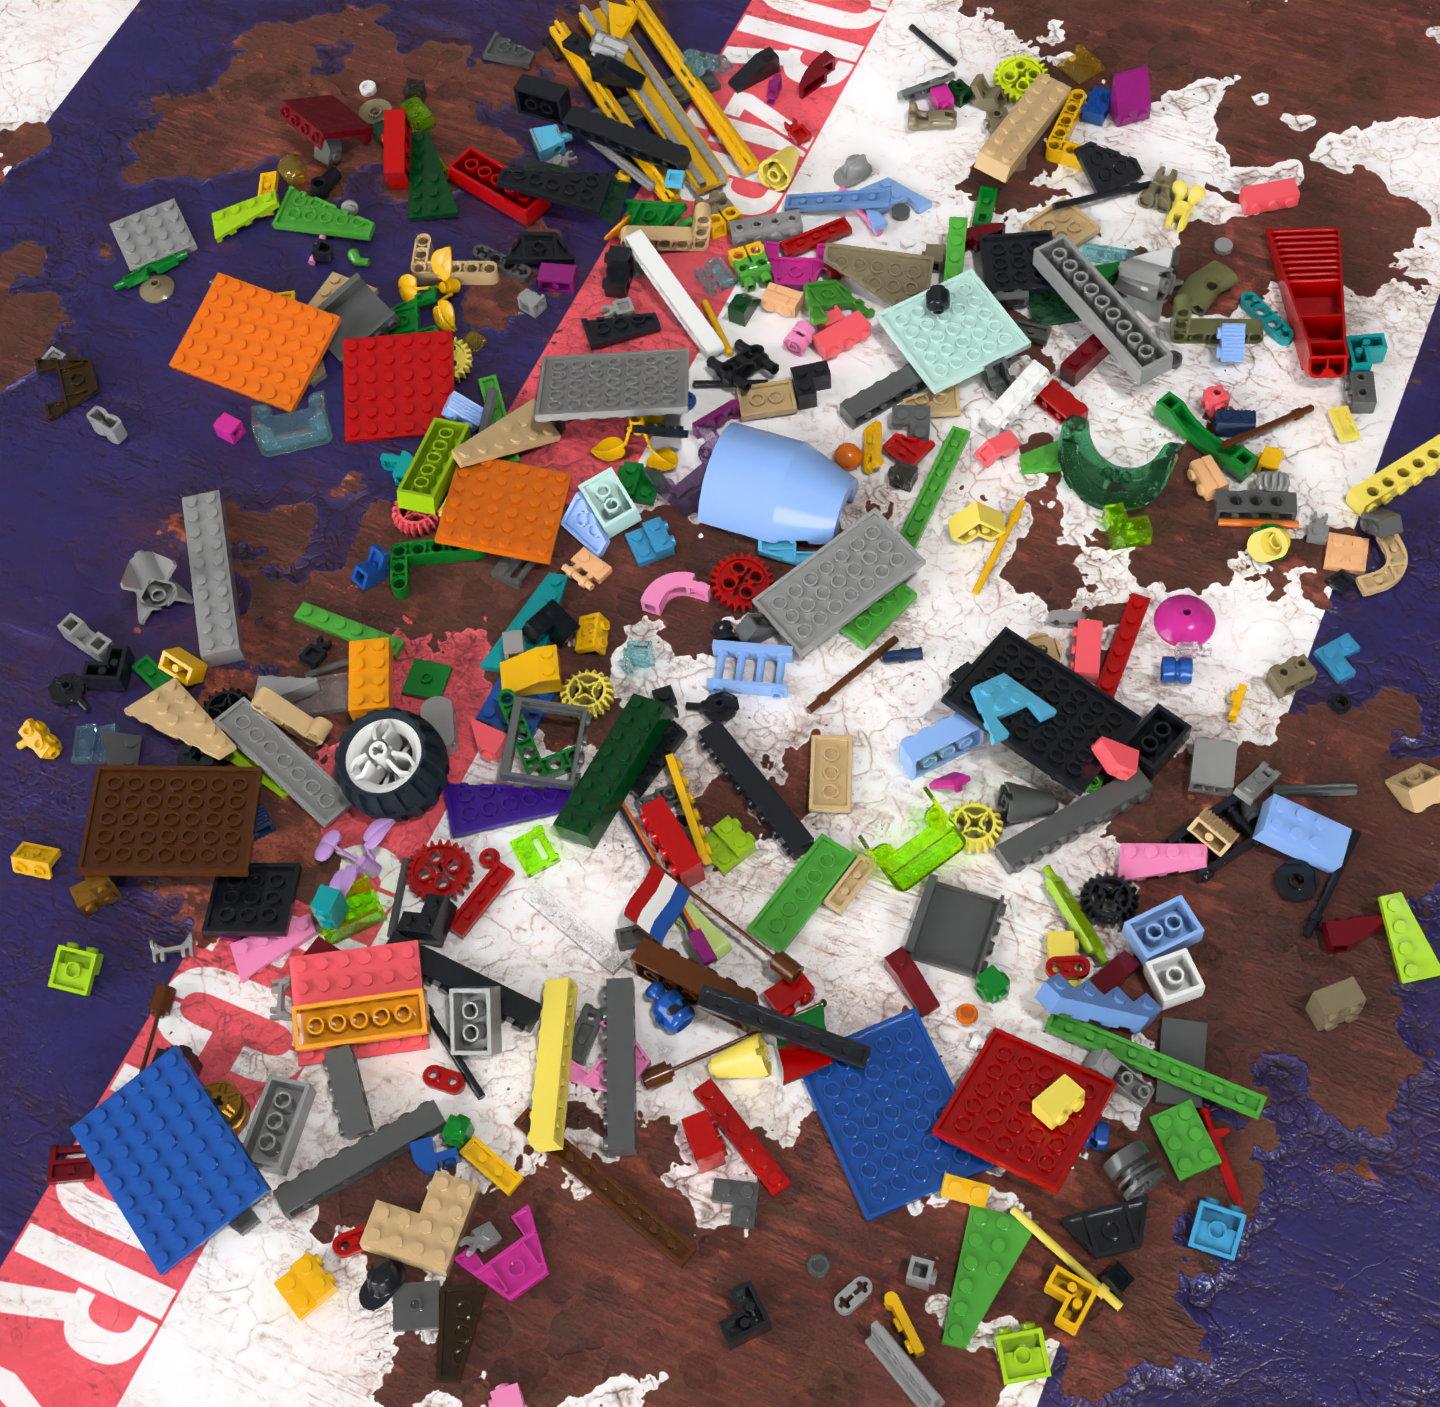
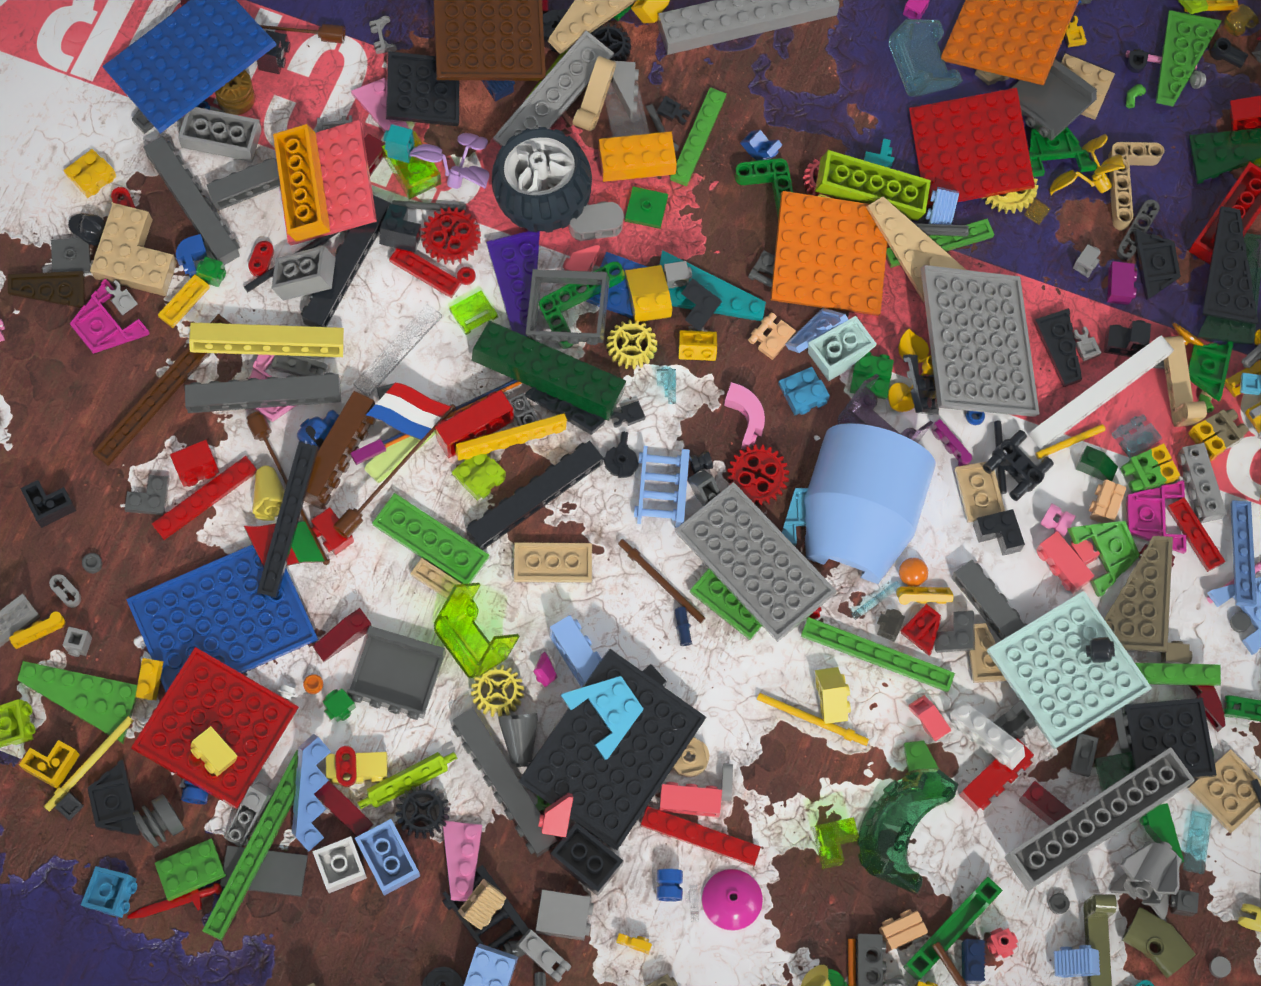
camera: 75 degrees right, 10 degrees up
none -> clear light blue bar [851,581,901,620]

